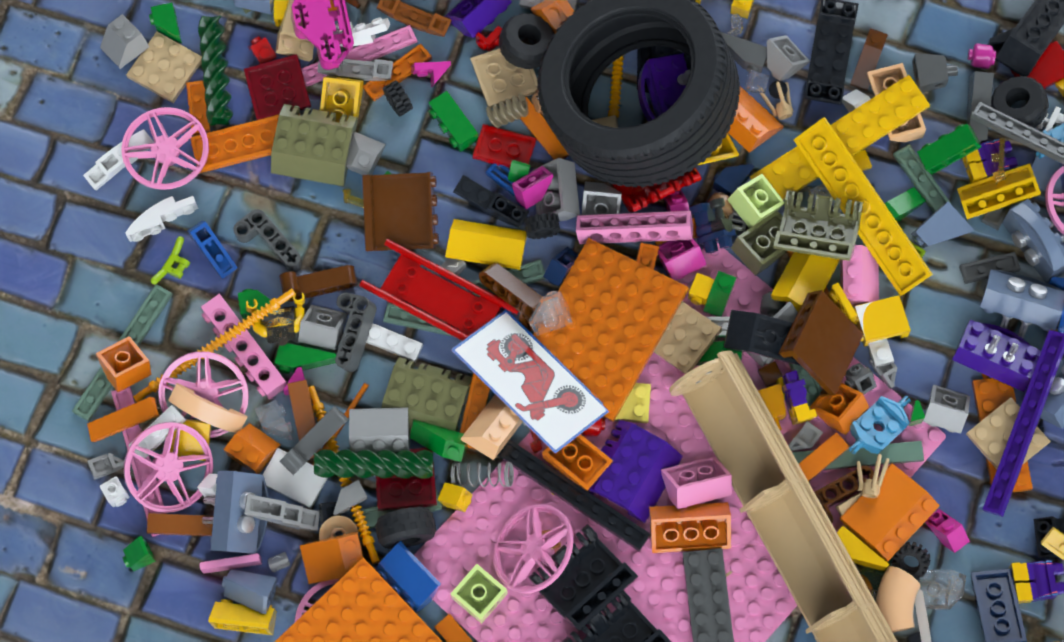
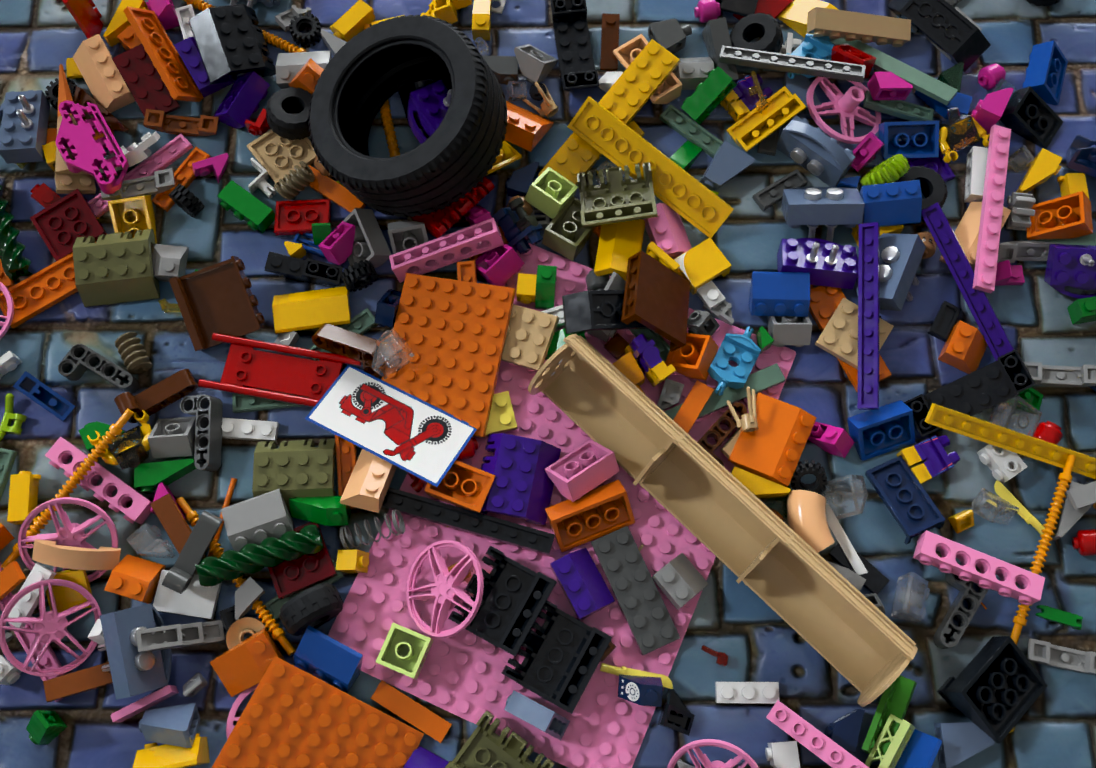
camera: 20 degrees left, 0 degrees up
none -> yellow brick [7,471,41,525]
none -> dark tan piece [115,332,153,374]
none -> white bracket [248,158,277,199]
none -> yellow slope [284,241,306,259]
none -> dark purple slope [550,548,615,621]
none -> light grey slope [652,553,709,610]
none -> light grey slope [676,57,714,90]
none -> blue slope [749,271,810,317]
none -> blue slope [847,400,916,461]

